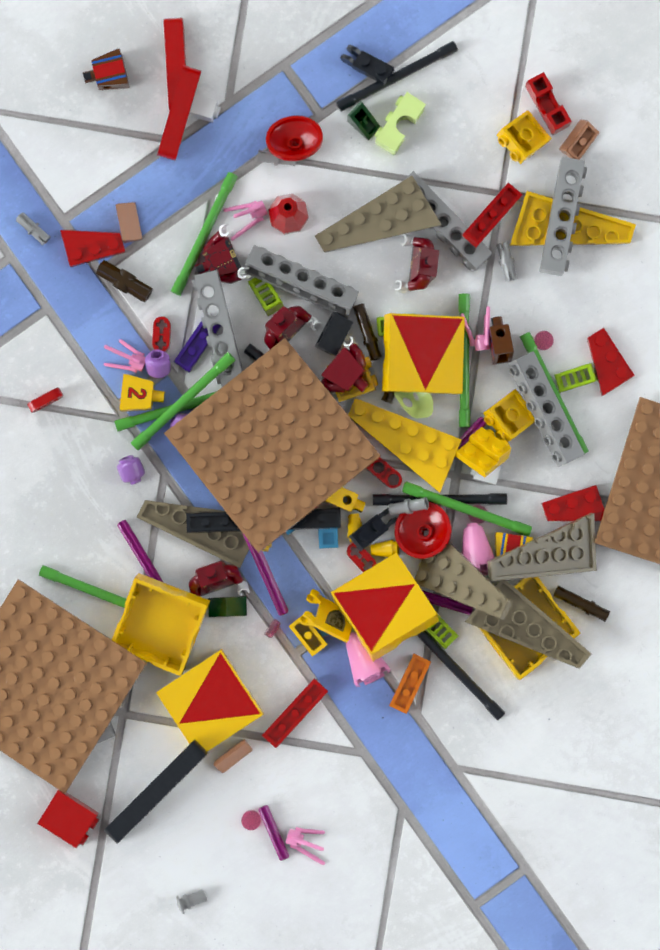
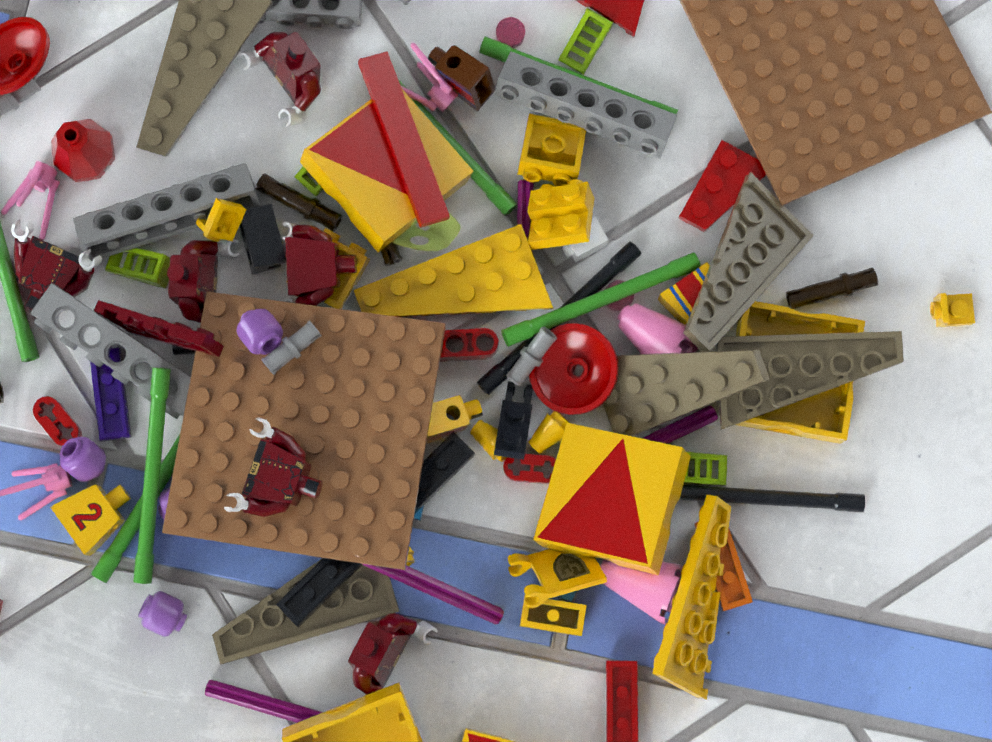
camera: 45 degrees left, 5 degrees down
dark green slope [208,596,247,617] -> none
clear pink tile [264,619,281,638] -> none
dark azure plate [318,528,338,549] -> none
none -> dark red wing [94,300,224,357]
none -> yellow bracket [195,198,246,242]
none -> dark red torso [224,417,323,517]
none -> medium lavender head [236,309,283,355]
none -> light grey pin [261,320,322,375]
none -> red tile [358,51,450,228]
none -> yellow wing [652,495,731,700]
none -> yellow bracket [930,293,975,327]

